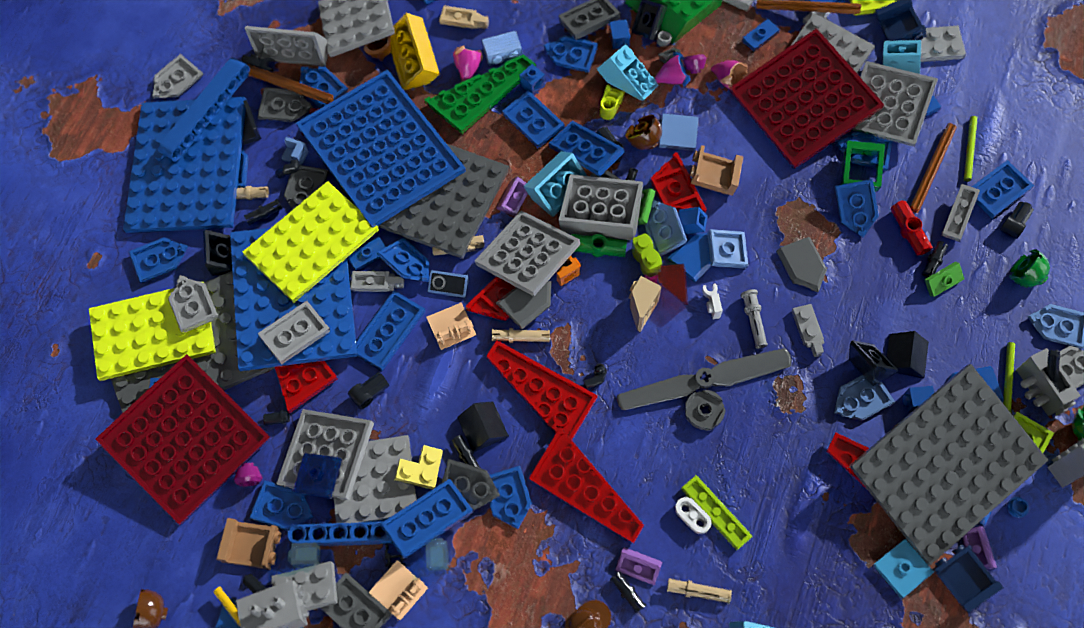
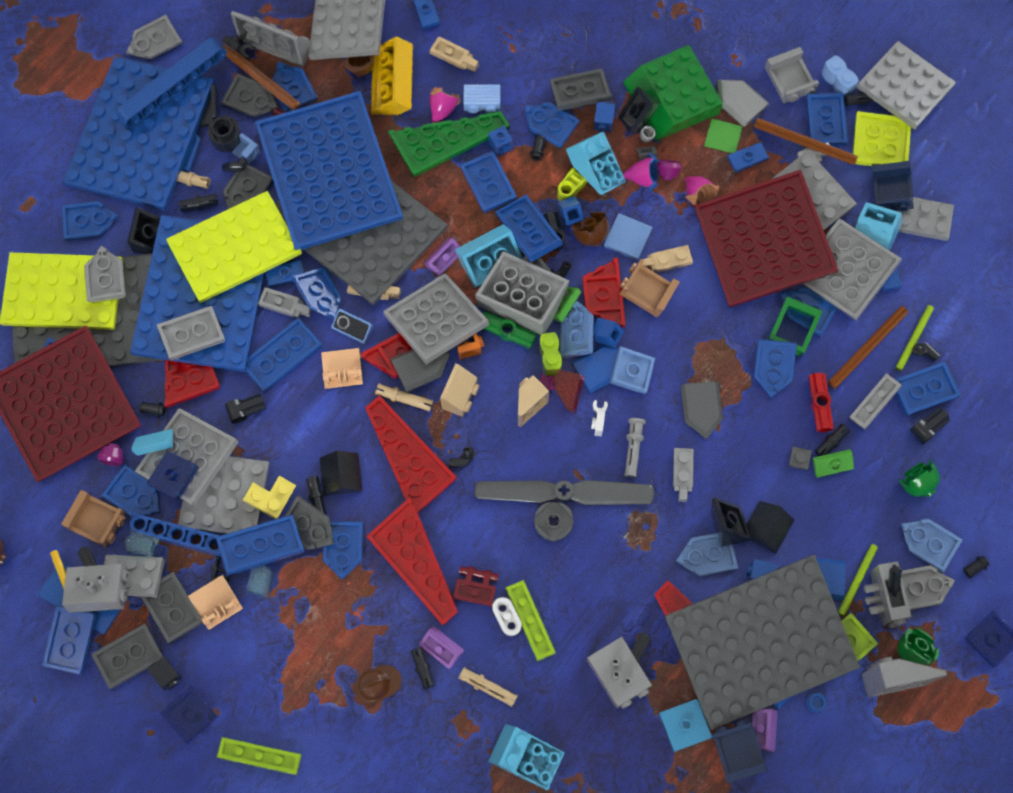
camera: 15 degrees right, 5 degrees up
none -> medium azure slope [132,429,173,456]
none -> black piece [208,116,241,152]
none -> tan slope [440,363,480,417]
none -> dark red plate [453,566,499,607]
none -> black pin [530,136,546,161]
none -> blue brick [557,196,584,226]
none -> light grey piece [587,632,652,709]
none -> tan hinge [642,245,693,273]
none -> bright green sticker [704,119,742,153]
none -> dark grey plate [788,447,812,471]
none -> black arm [912,343,940,361]

